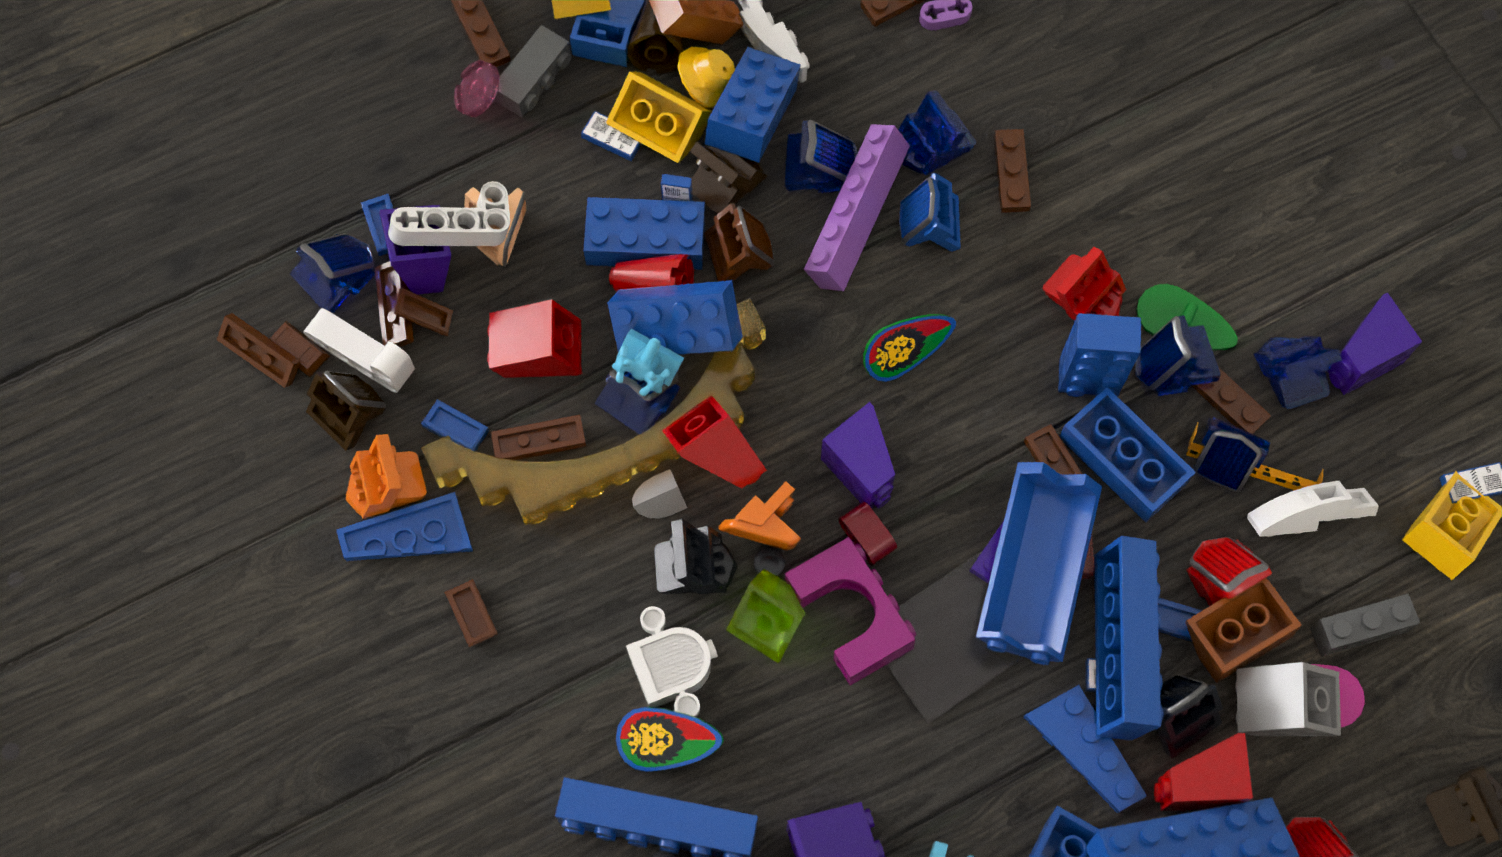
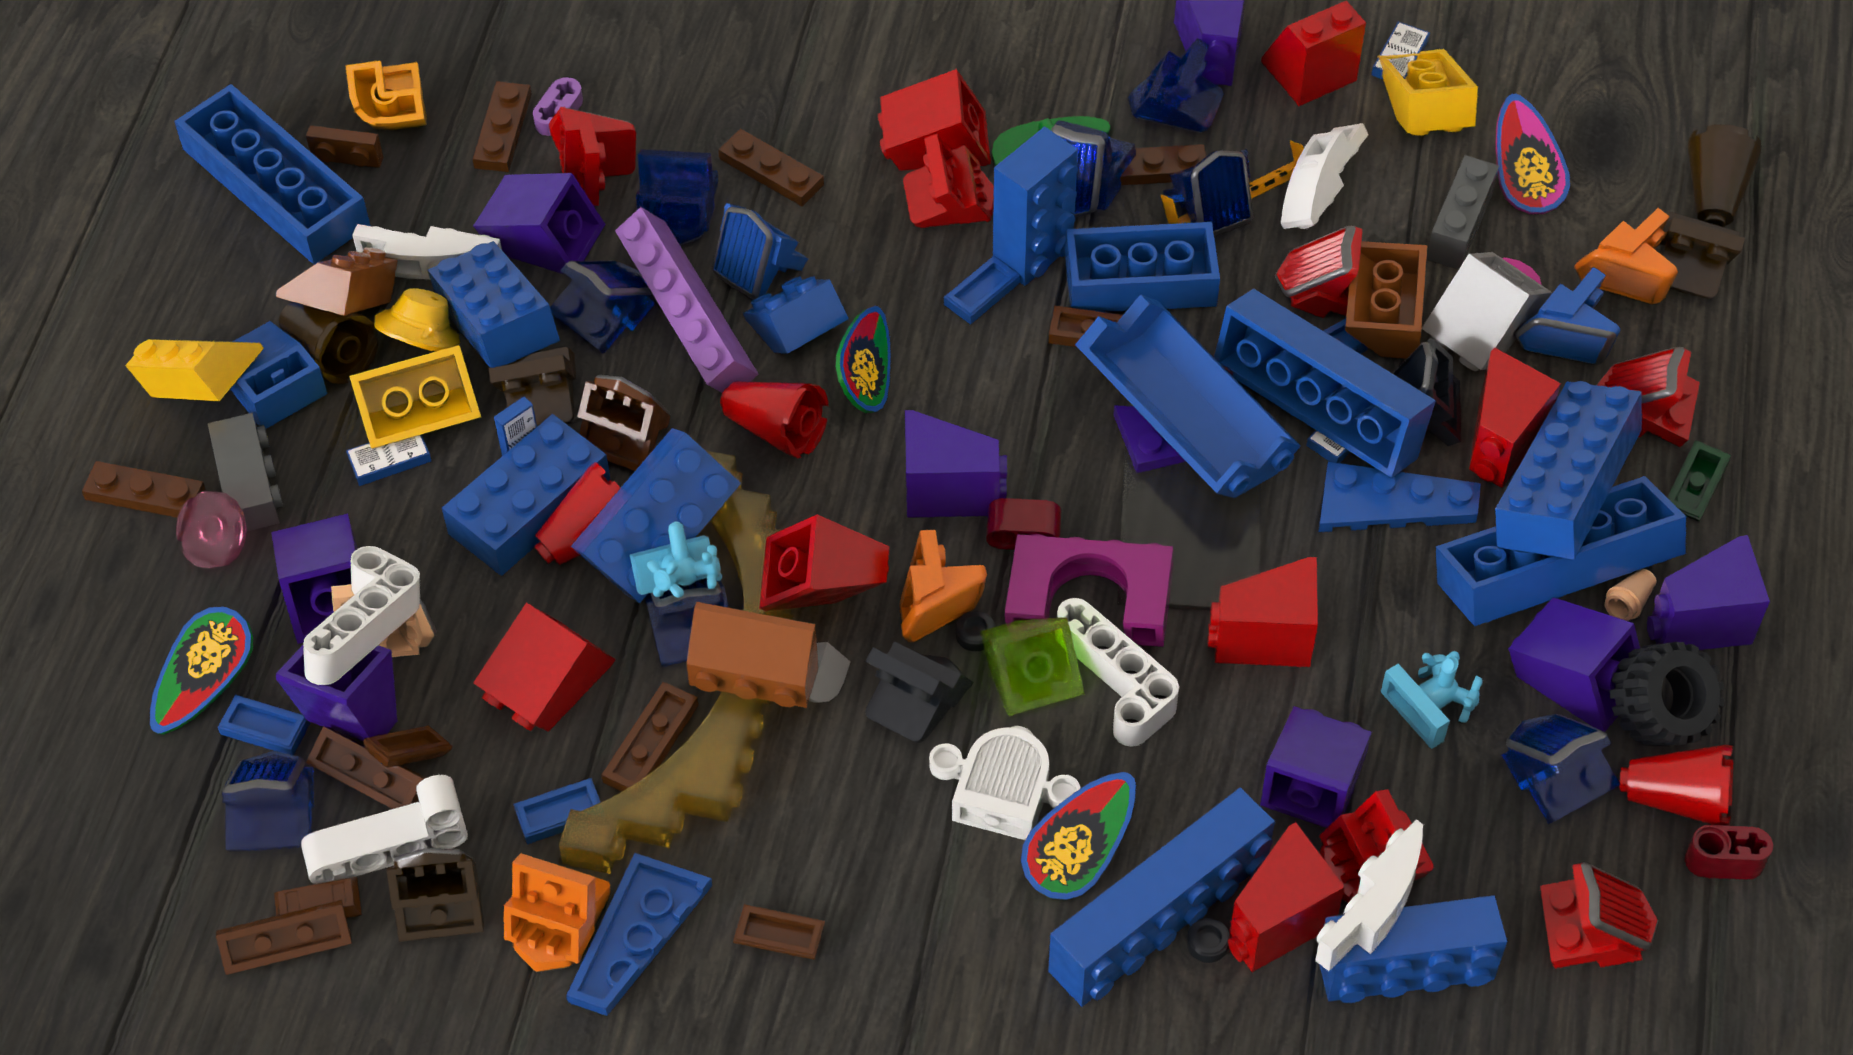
camera: 50 degrees left, 15 degrees down
none -> shield [150,606,253,735]
none -> dark purple slope [271,513,357,644]
none -> dark purple slope [473,173,605,276]
none -> red piece [549,107,636,206]
none -> dark orange slope [686,602,819,708]
none -> red cone [720,381,828,459]
none -> blue slope [742,276,849,354]
none -> red slope [878,69,991,171]
none -> blue tile [944,256,1020,325]
none -> white beam [1056,598,1179,747]
none -> red slope [1207,557,1318,667]
none -> red slope [1261,0,1366,106]
none -> shield [1496,94,1570,214]
none -> blue piece [1515,267,1620,364]
none -> orange piece [1575,208,1678,304]

